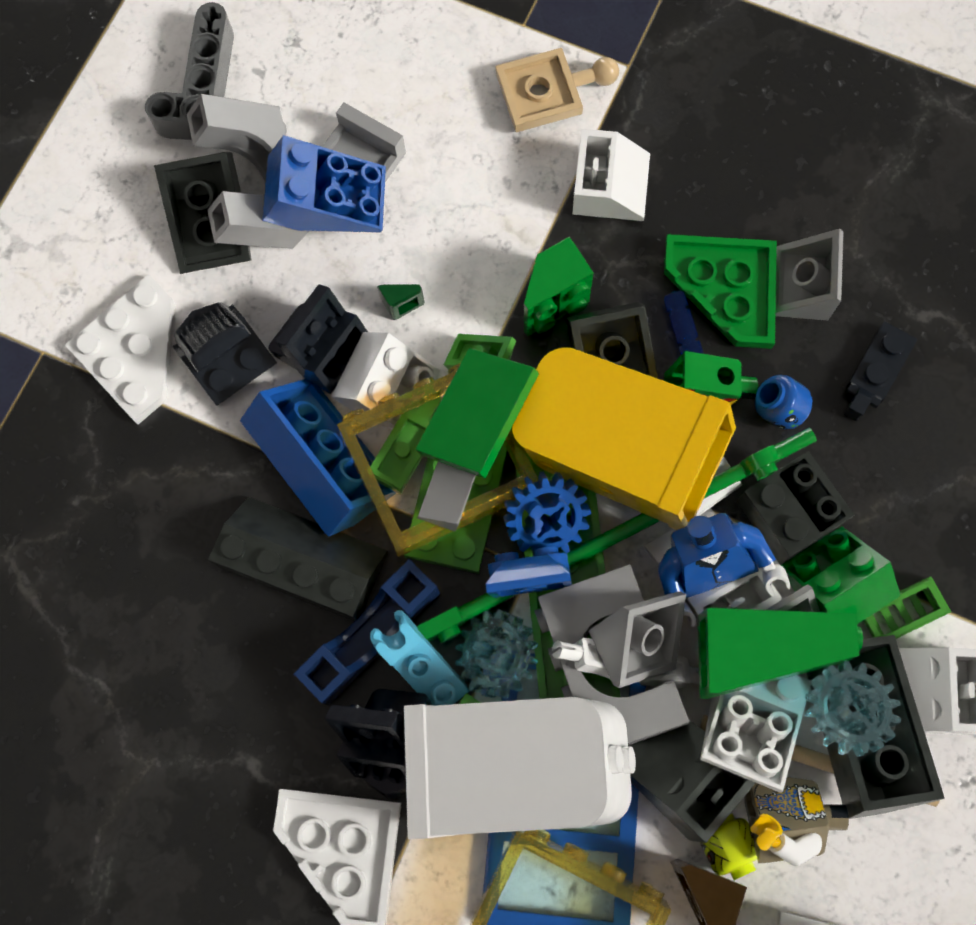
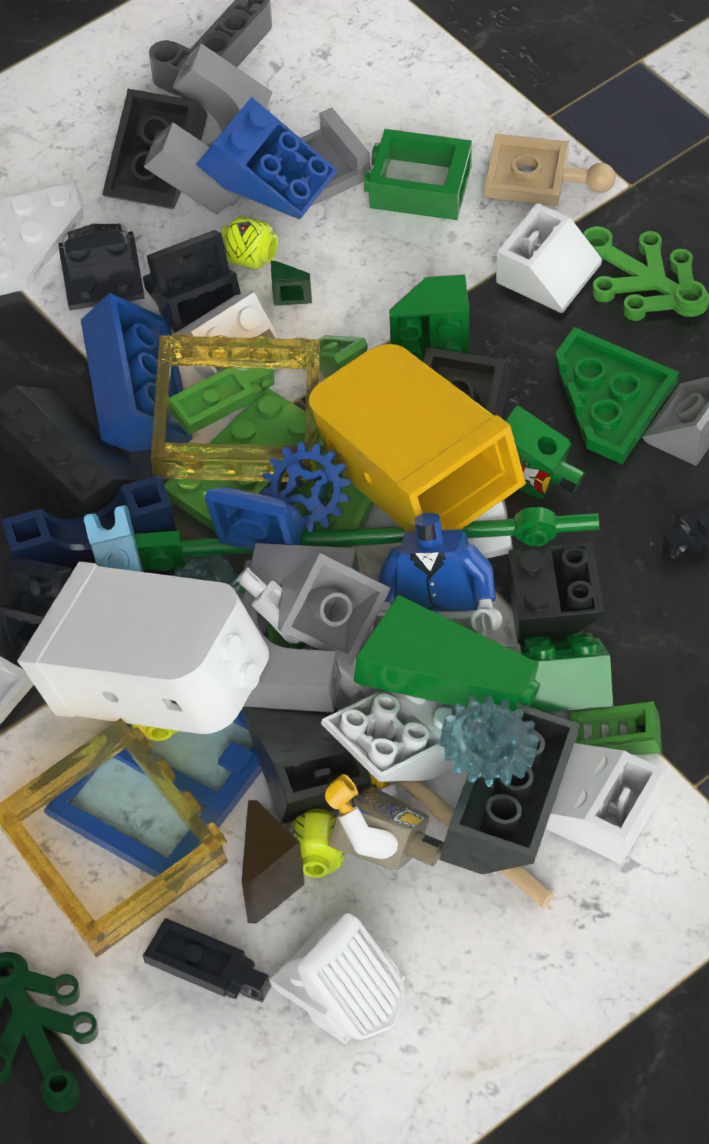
camera: 25 degrees right, 20 degrees down
green tile [415,348,539,478] -> none
light grey slope [418,462,476,532] -> none
clear blue axle [664,291,704,355] -> none
blue head [754,374,813,430] -> none
none -> neon yellow head [220,216,278,270]
none -> green window [364,129,472,220]
none -> bright green plant [583,226,709,321]

